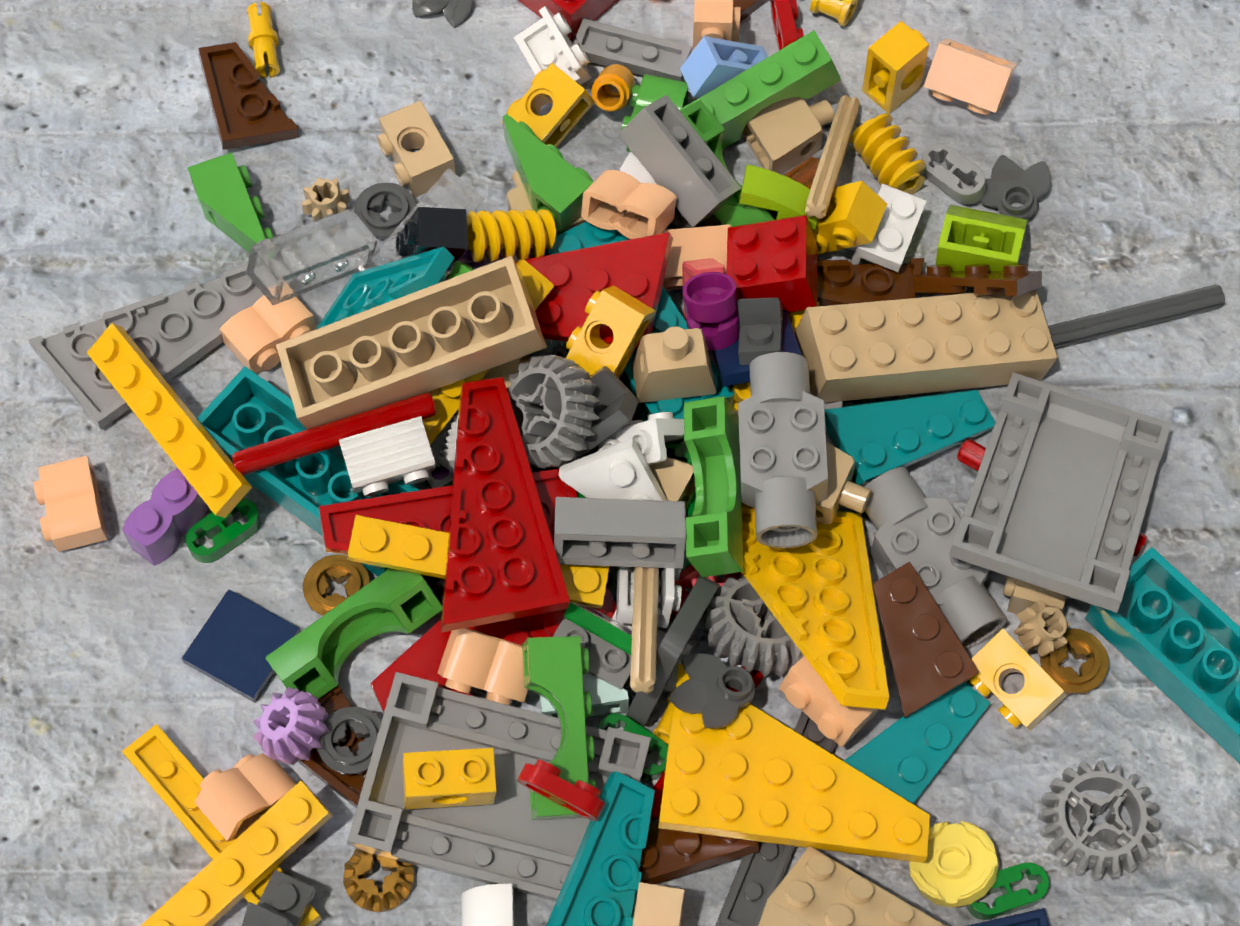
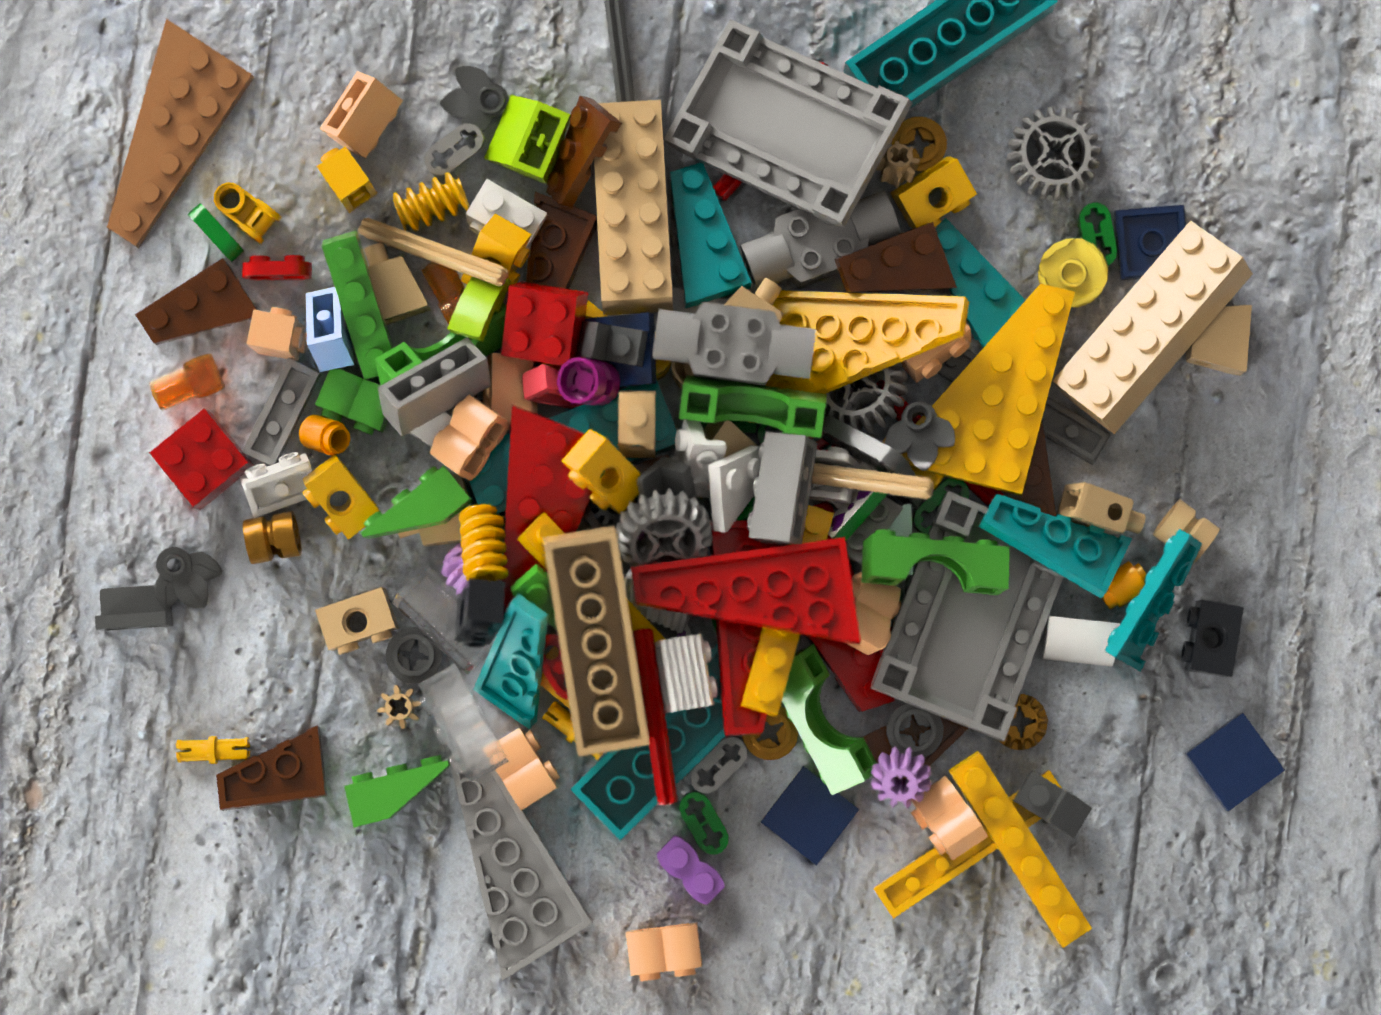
camera: 80 degrees left, 20 degrees up
yellow plate [87,323,252,518] -> none
yellow brick [402,748,496,810] -> none
red plate [517,759,606,821] -> none
none -> pearl gold wheel [243,511,302,564]
none -> light grey beam [690,737,747,794]

